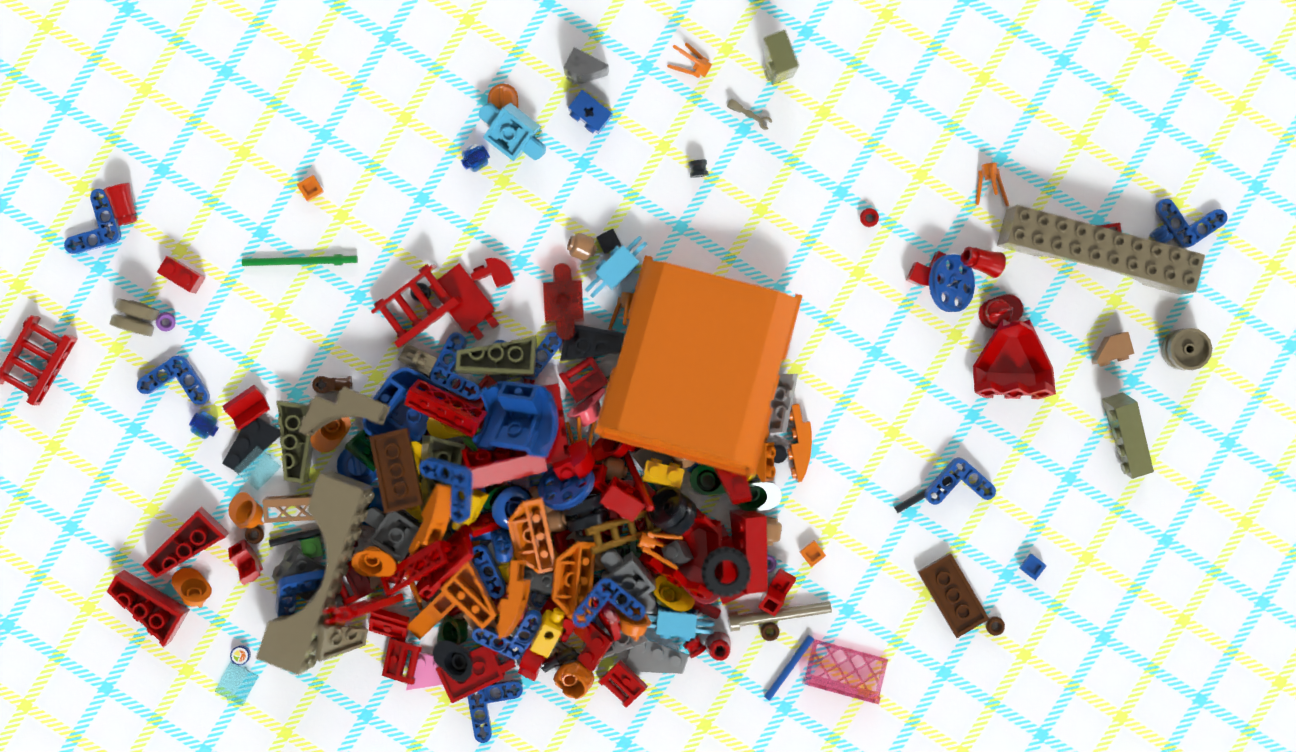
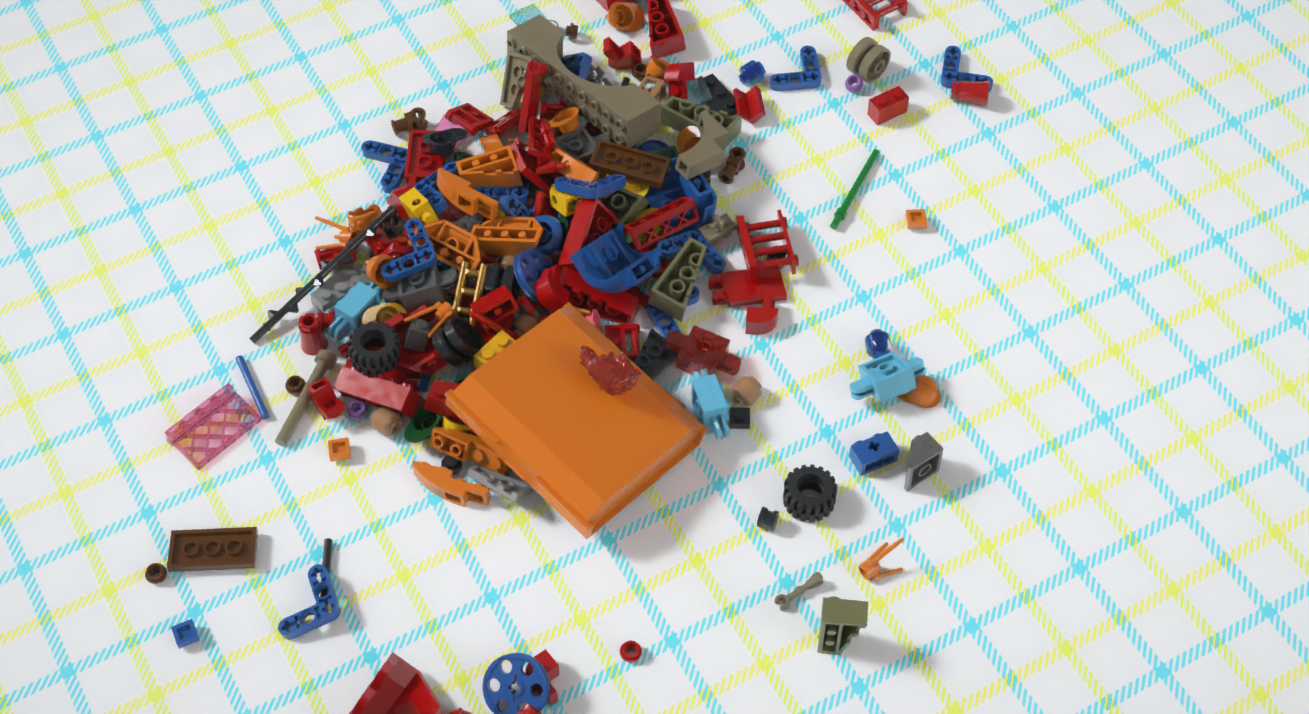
camera: 115 degrees right, 35 degrees down
none -> black plant [249,206,395,344]
none -> orange plant [315,216,358,250]
none -> reddish brown connector [390,107,428,135]
none -> red bar [535,161,567,174]
none -> red axle [539,121,556,149]
none -> reddish brown plate [565,22,578,40]
none -> clear red hair [579,345,641,395]
none -> red brick [664,62,695,99]
none -> black tyre [783,464,837,523]

